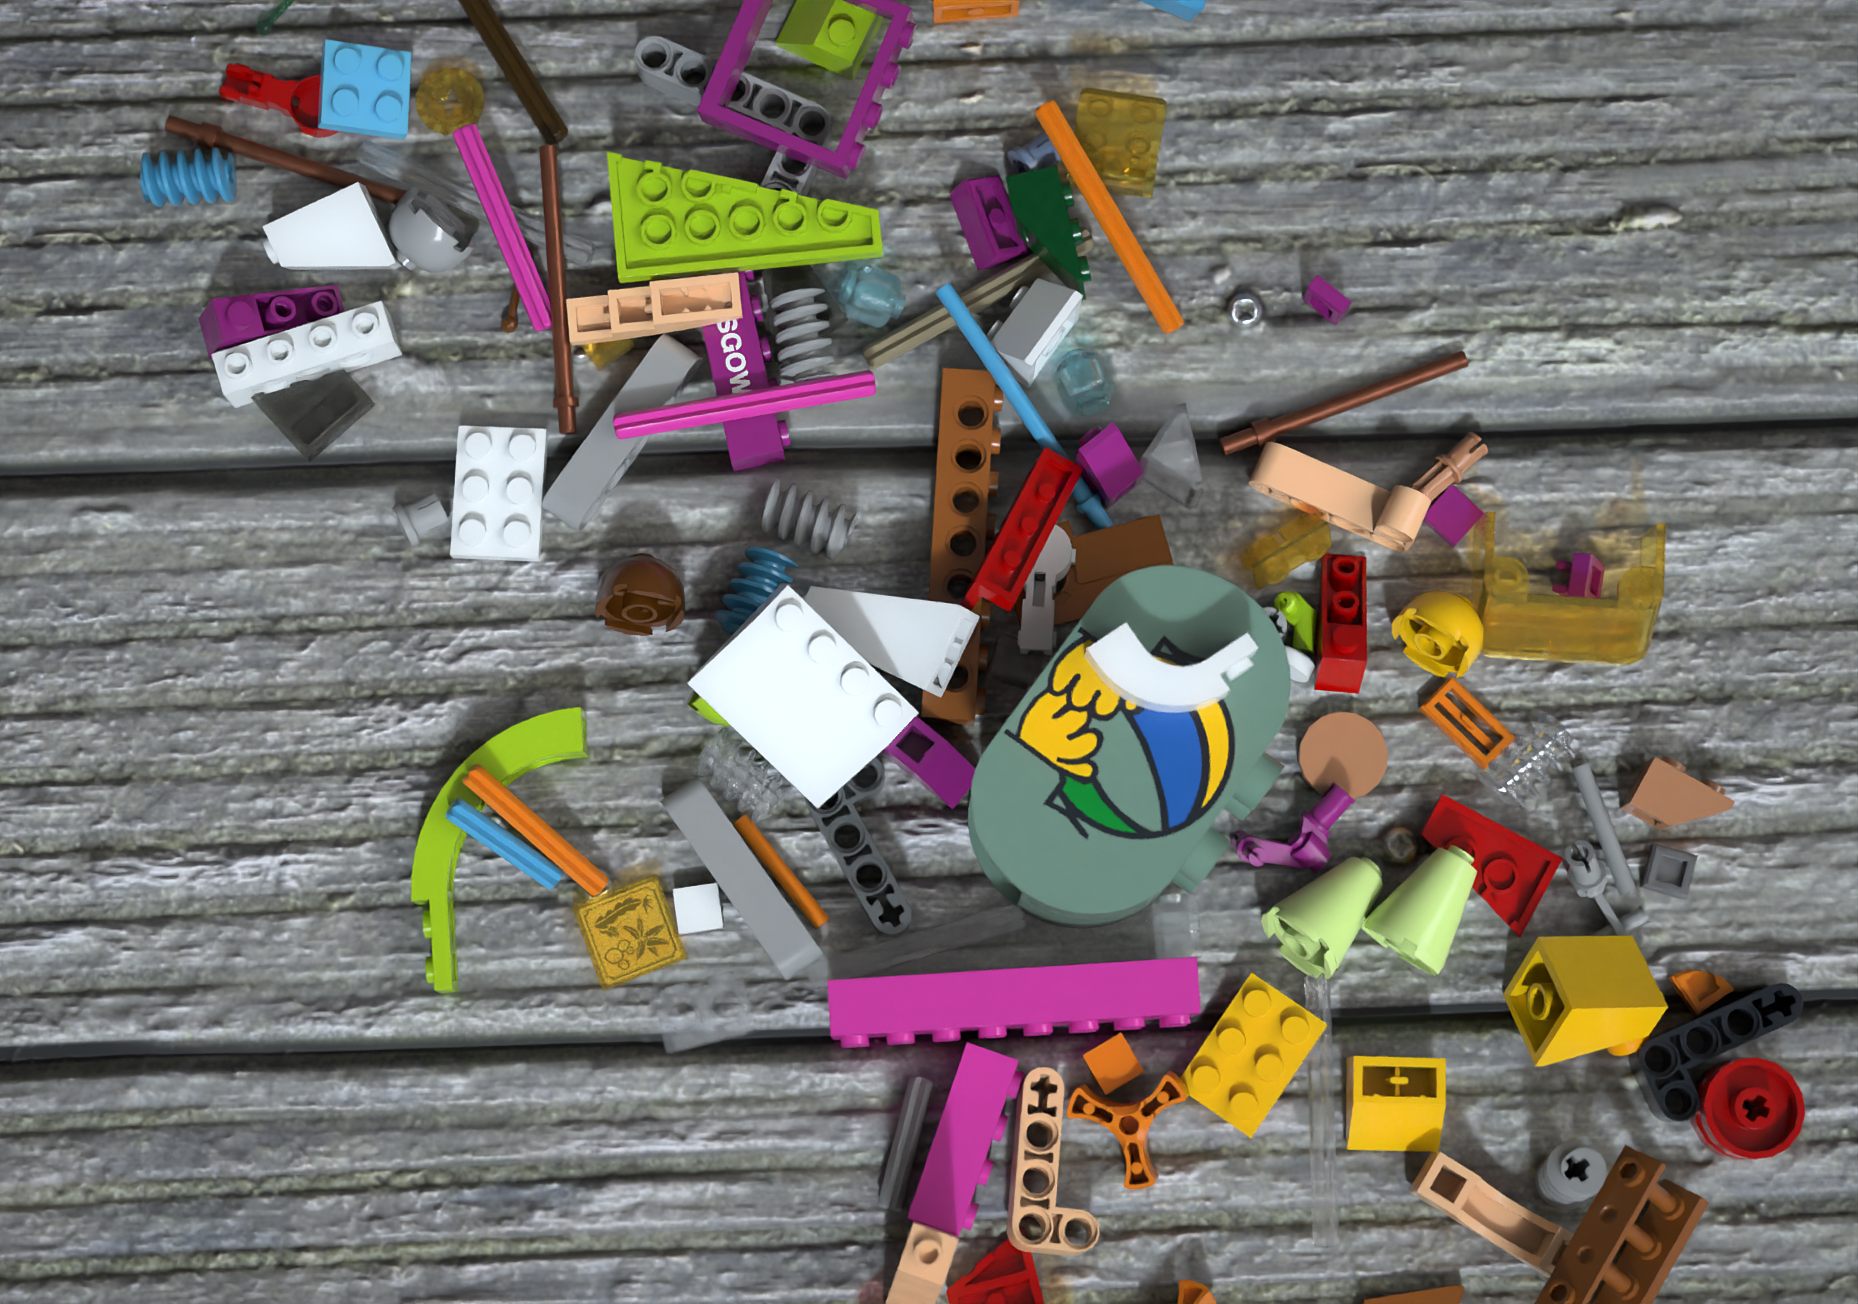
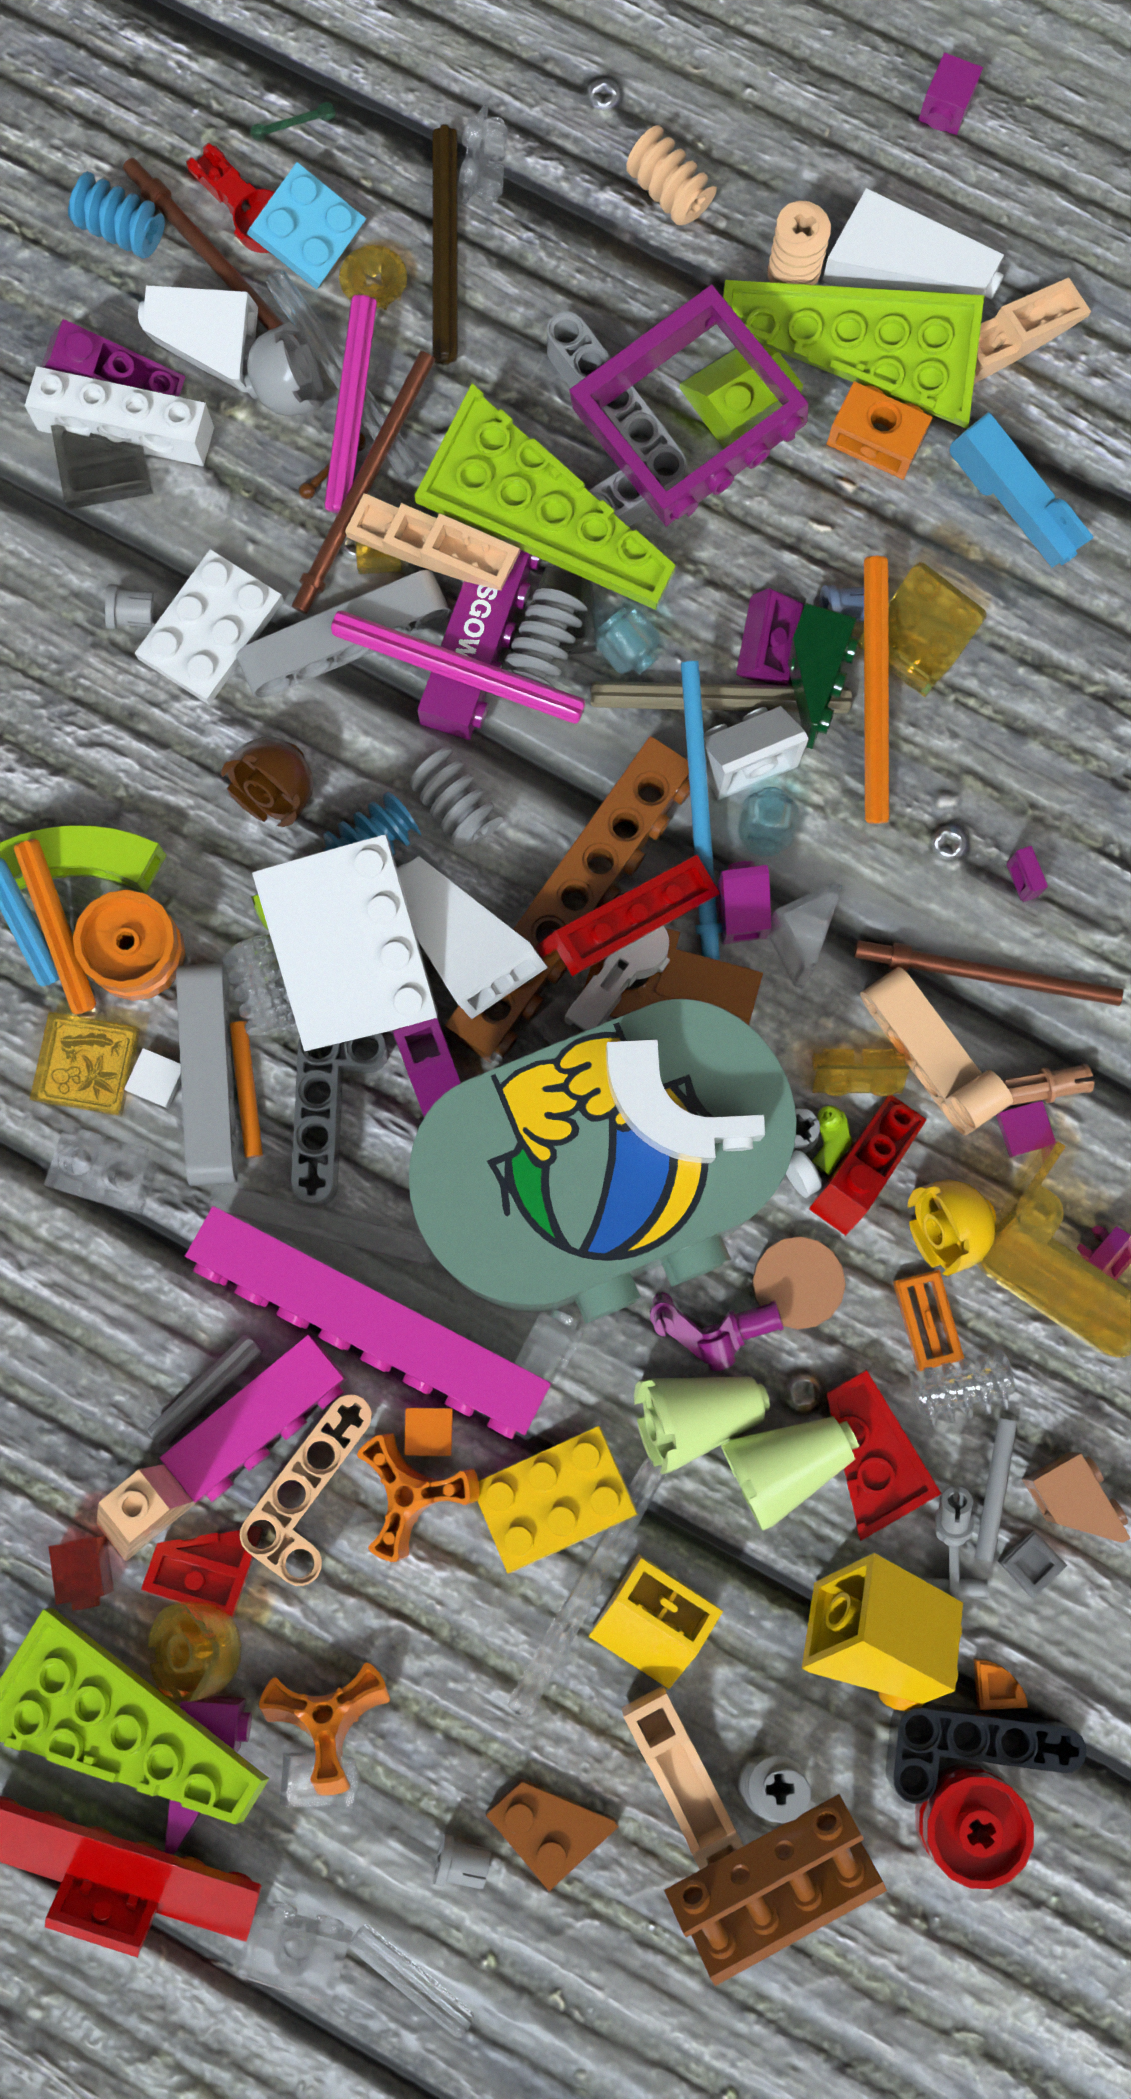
camera: 30 degrees right, 0 degrees up
none -> orange wheel [73,890,186,1001]

